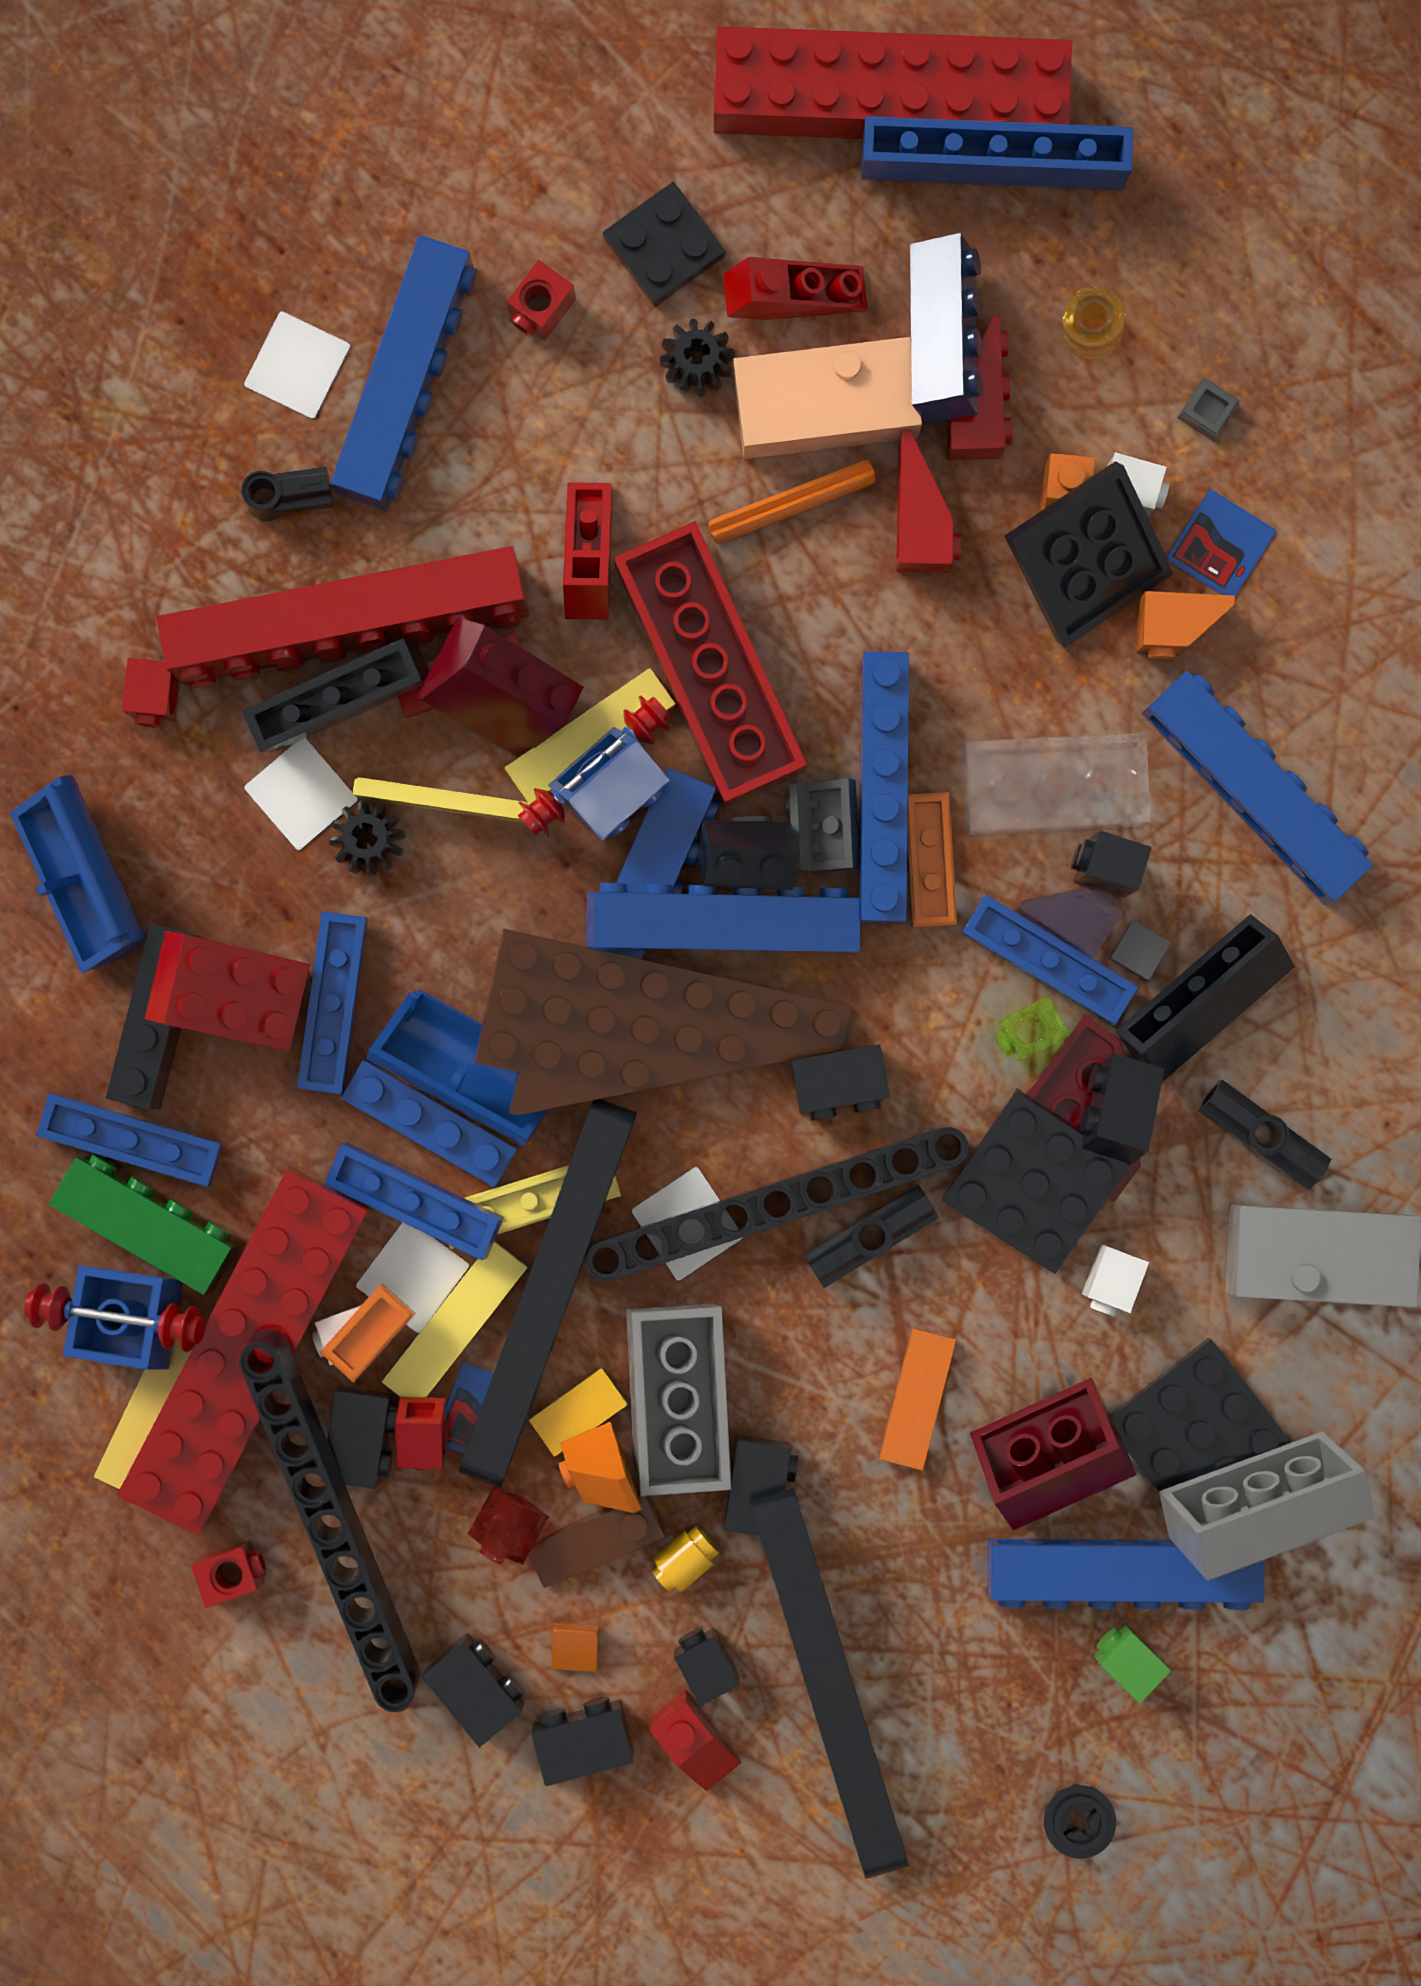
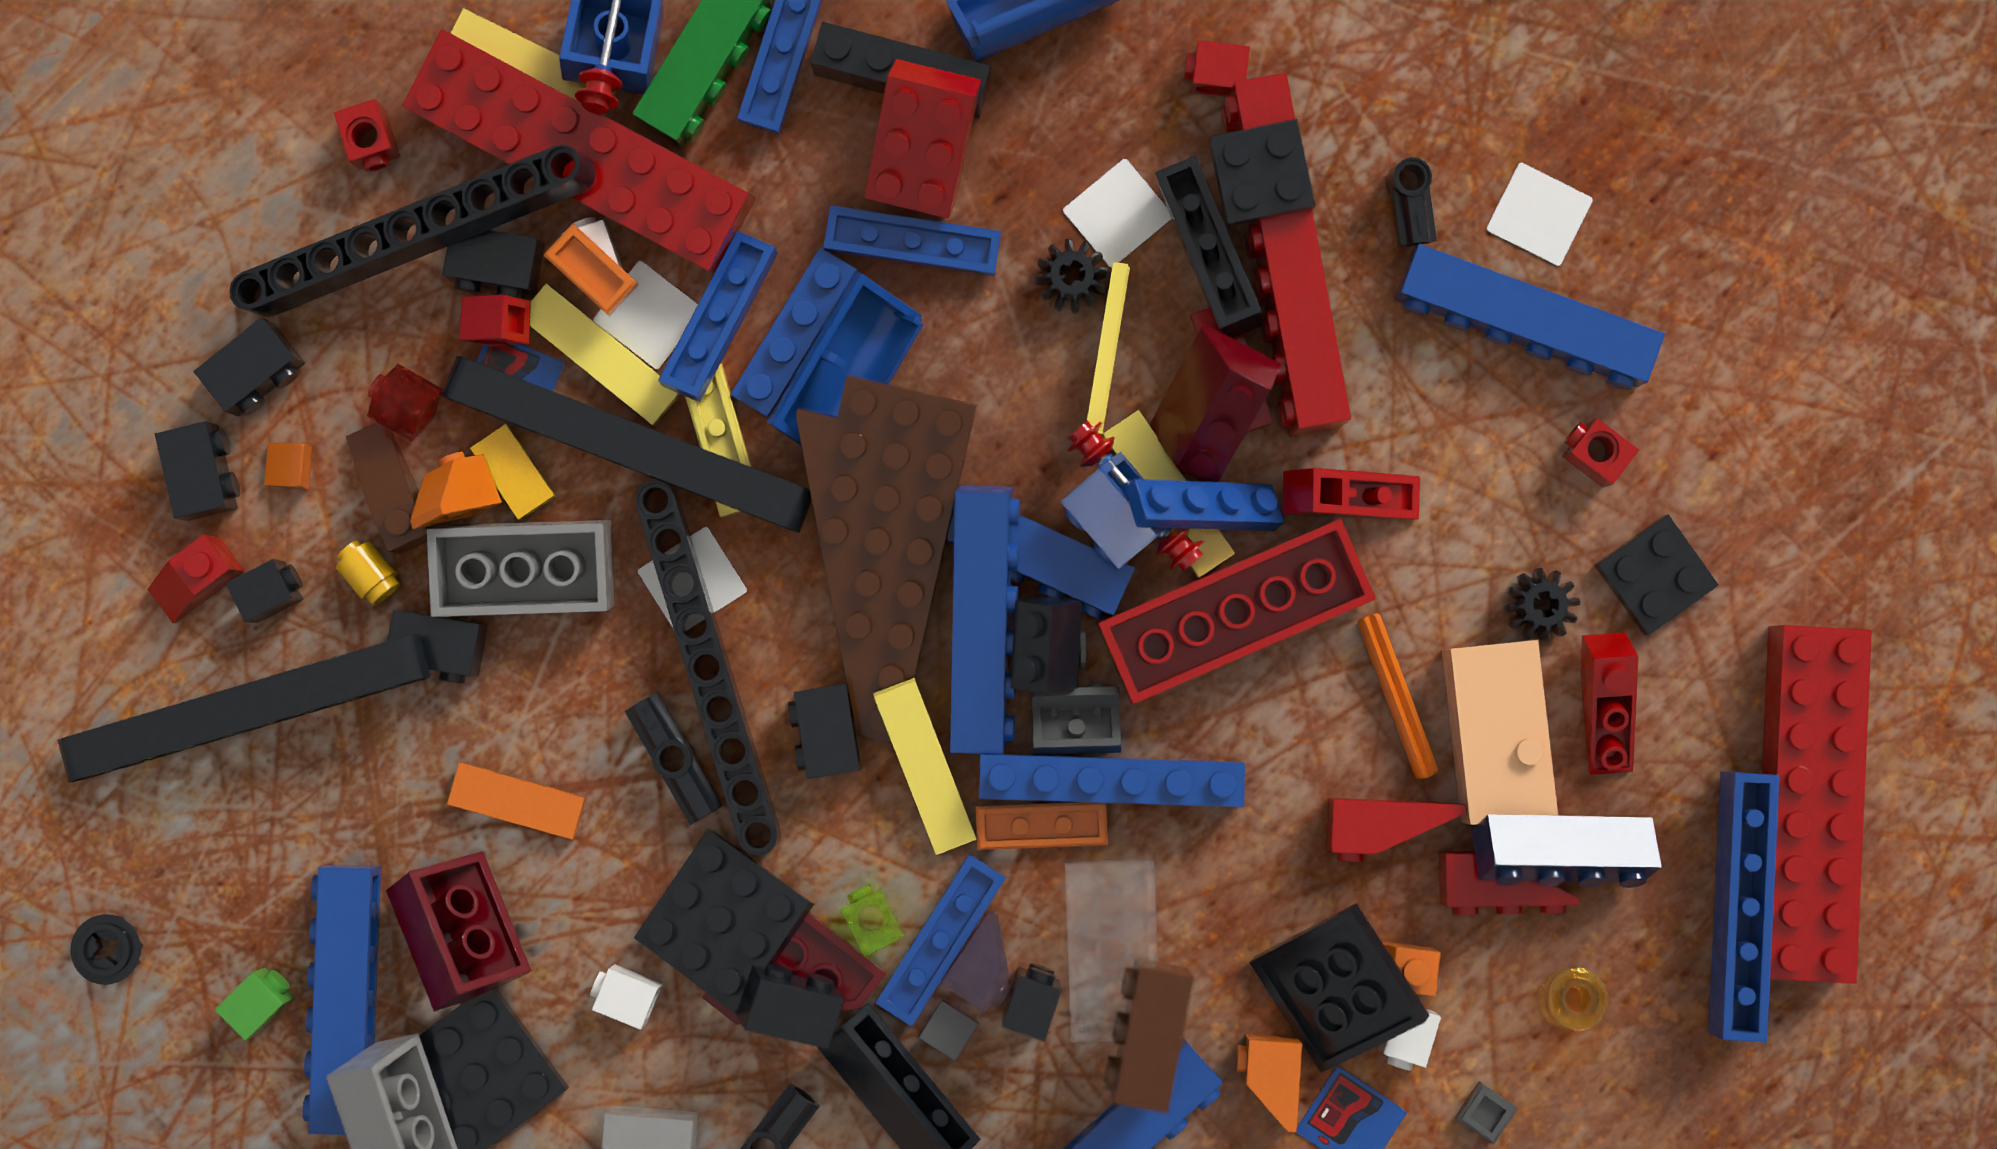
camera: 90 degrees right, 0 degrees up
none -> light yellow tile [873,678,977,855]
none -> reddish brown brick [1104,958,1194,1114]
none -> blue plate [1125,479,1285,531]
none -> black plate [1208,119,1316,227]

